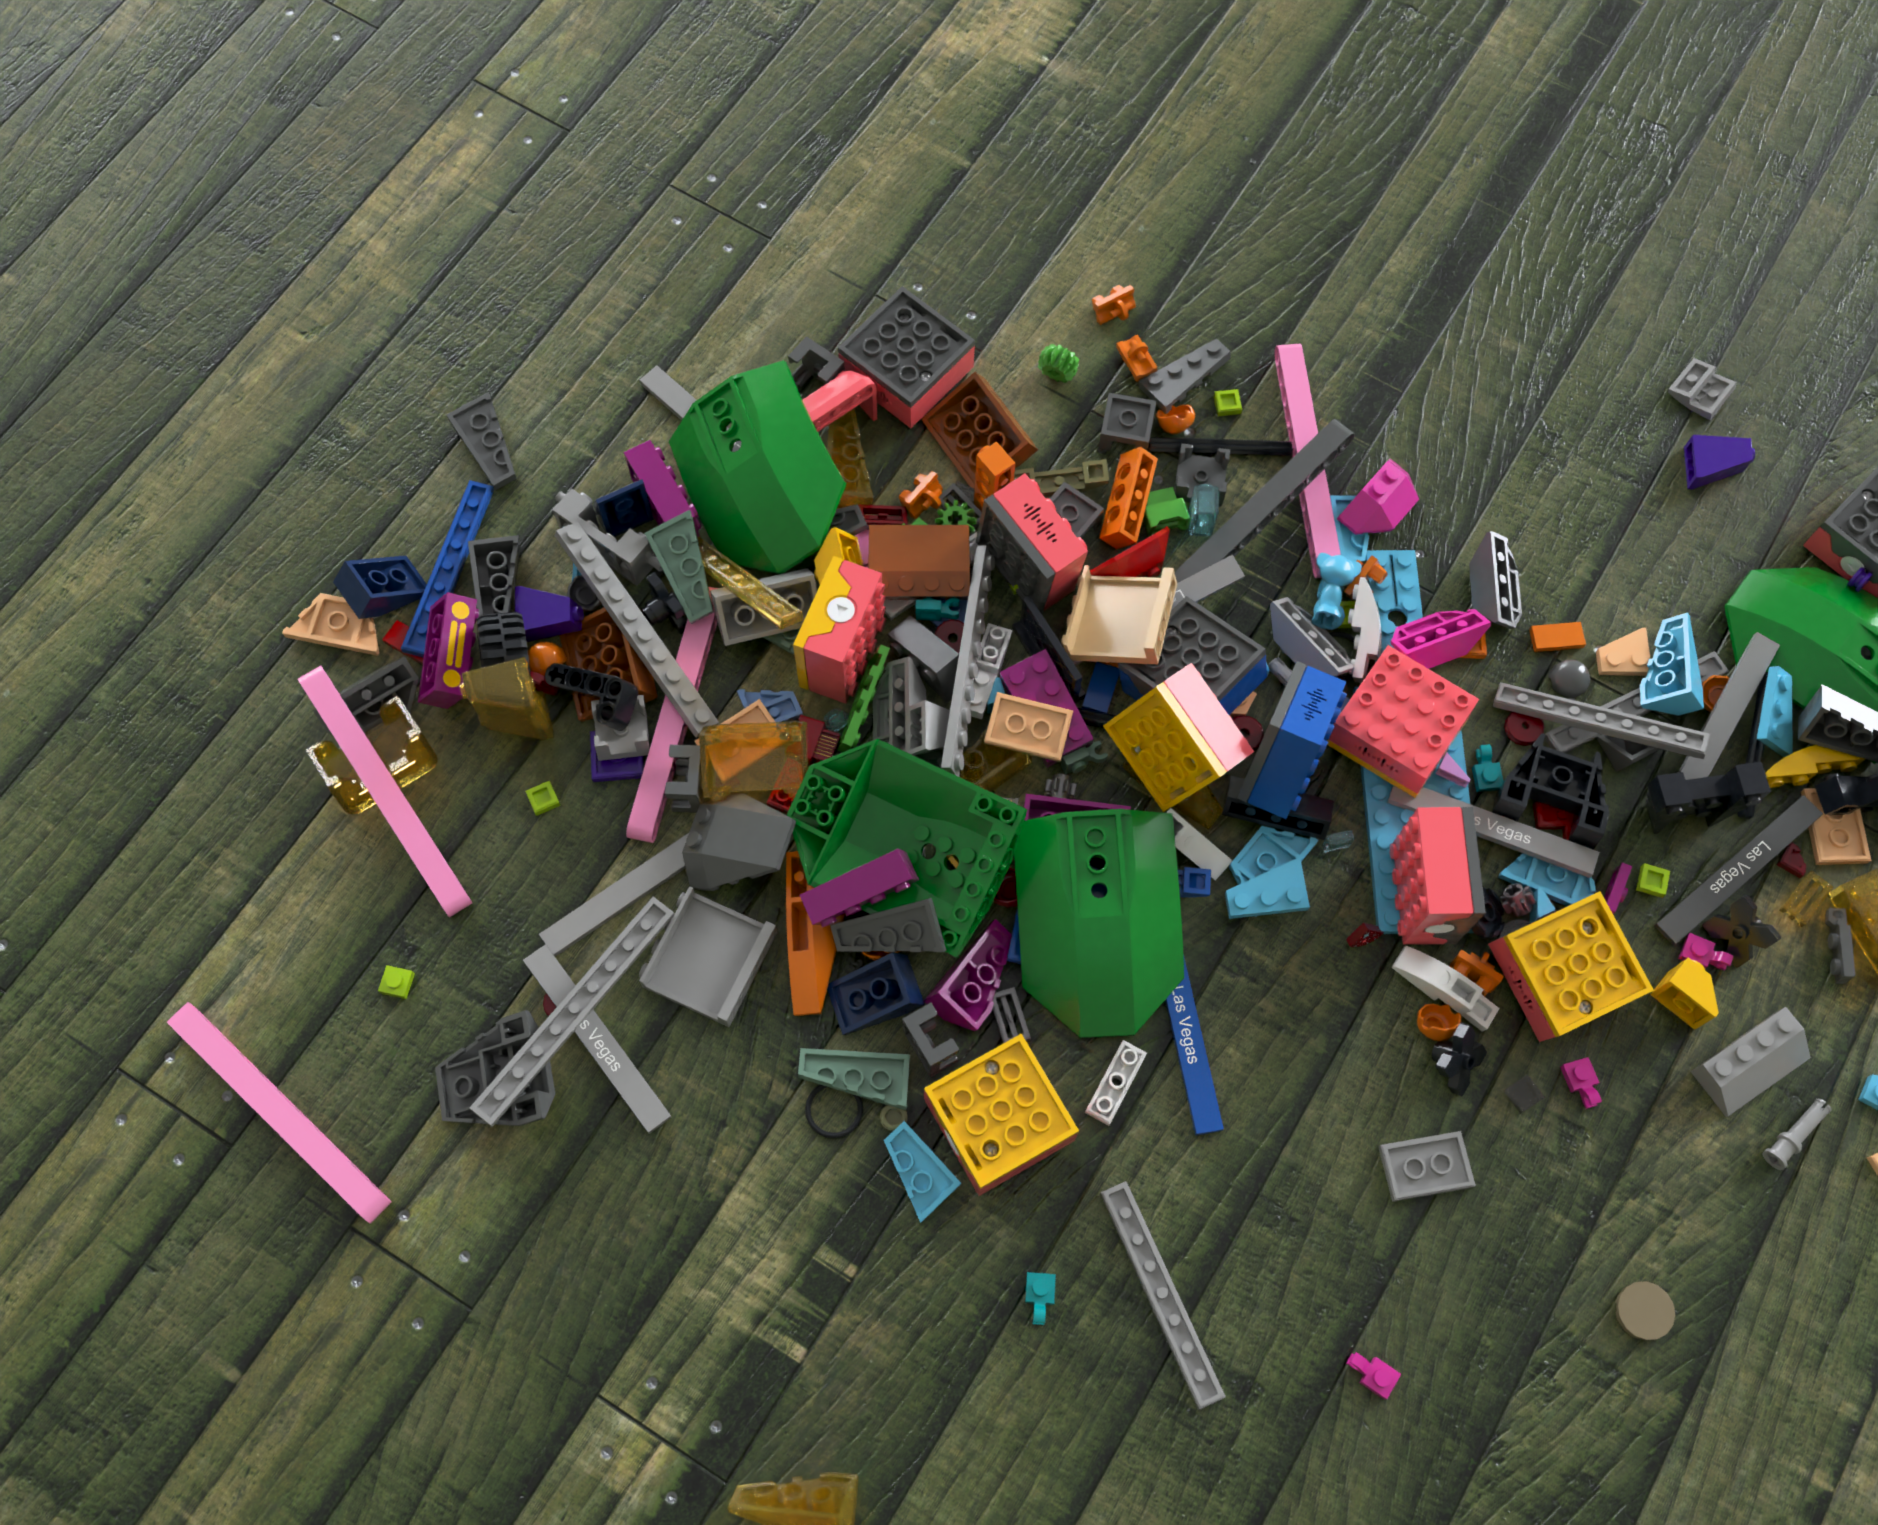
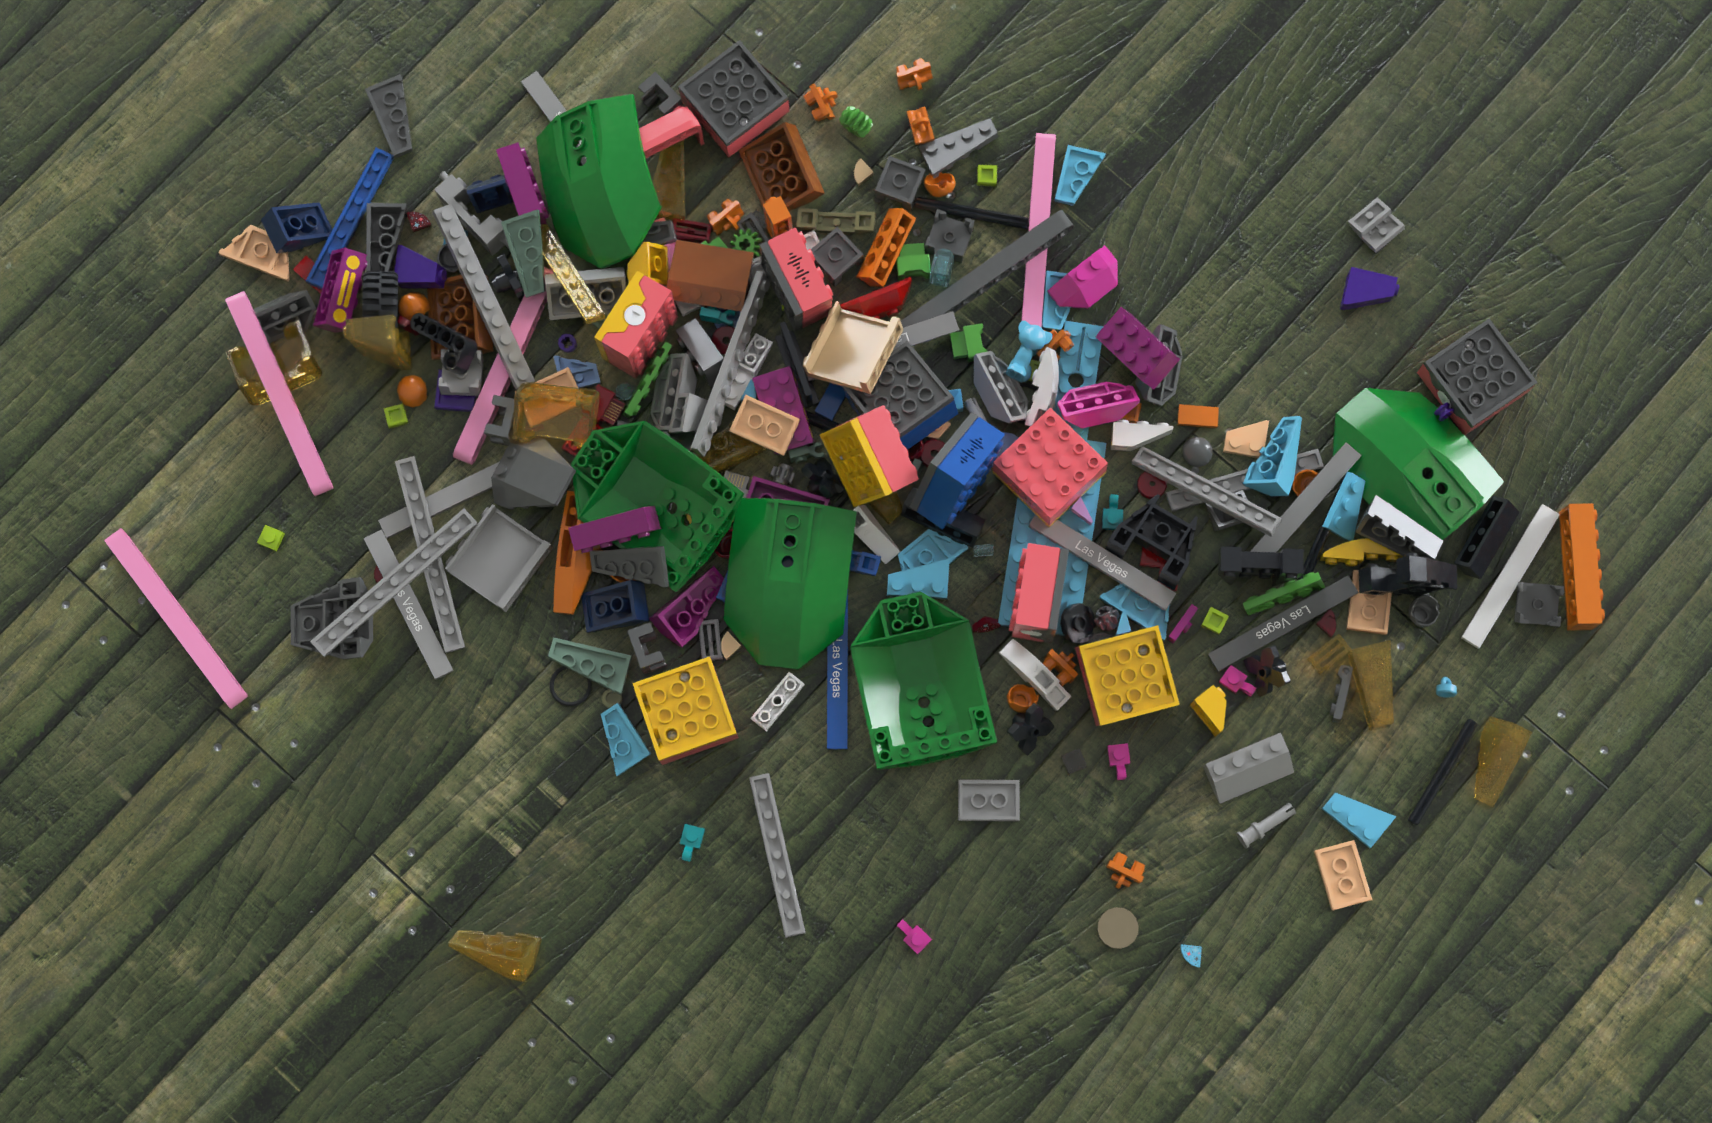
camera: 15 degrees right, 10 degrees up
none -> light grey plate [395,456,465,653]
none -> orange hair [397,375,427,407]
none -> dark red tile [407,212,432,232]
none -> dark purple bush [558,334,577,353]
none -> tan tile [721,631,742,660]
none -> black plant [801,457,845,499]
none -> orange hips [803,84,838,121]
none -> green wedge [850,592,997,770]
none -> tan tile [854,159,874,186]
none -> bright green piece [950,323,988,362]
none -> medium azure wing [1054,145,1106,206]
none -> magenta brick [1095,307,1180,389]
none -> orange hips [1106,852,1145,889]
none -> white slope [1111,420,1173,451]
none -> medium azure tile [1180,944,1202,968]
none -> bright green wing [1243,572,1326,615]

